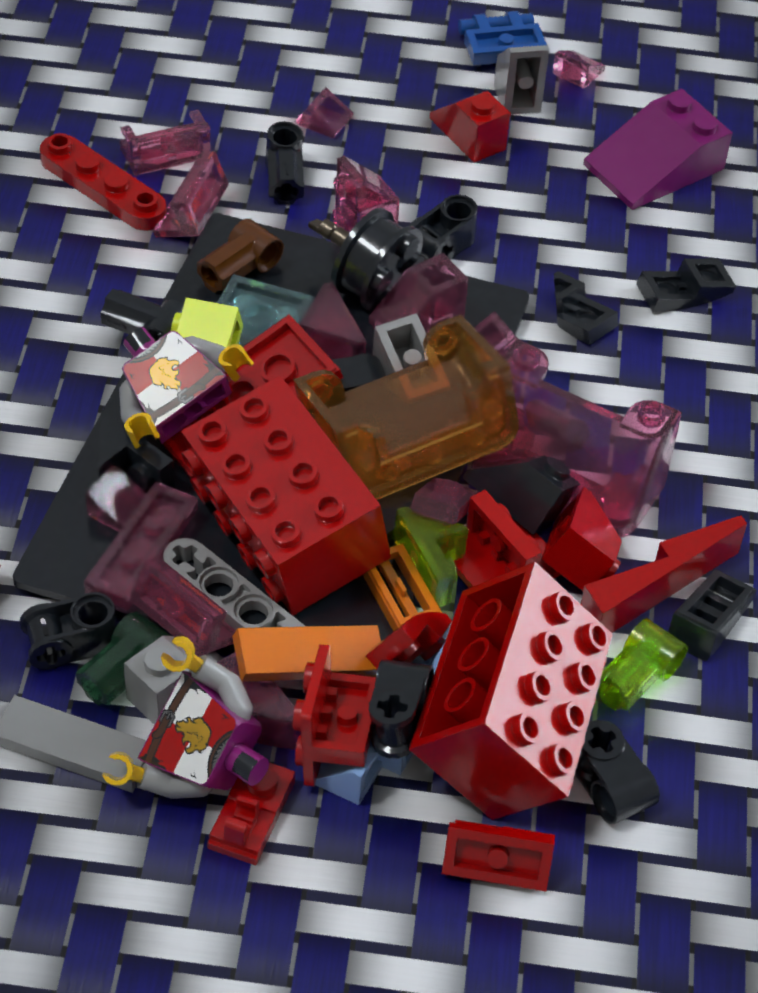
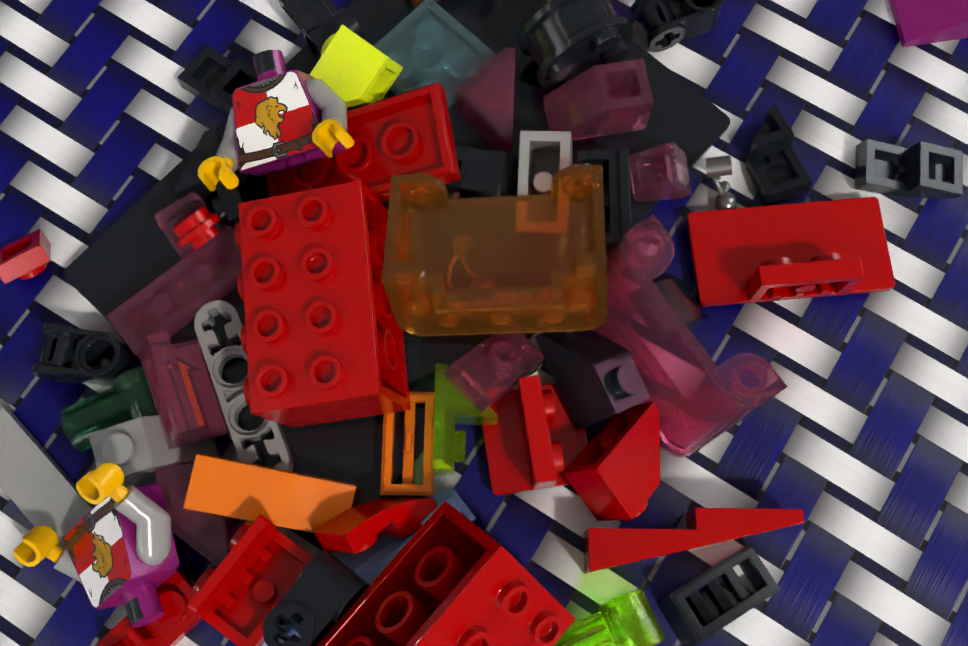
camera: 30 degrees right, 25 degrees up
none -> red plate [171,205,221,250]
none -> black slope [177,45,258,114]
none -> red bracket [686,197,895,307]
none -> flat silver piece [706,155,737,210]

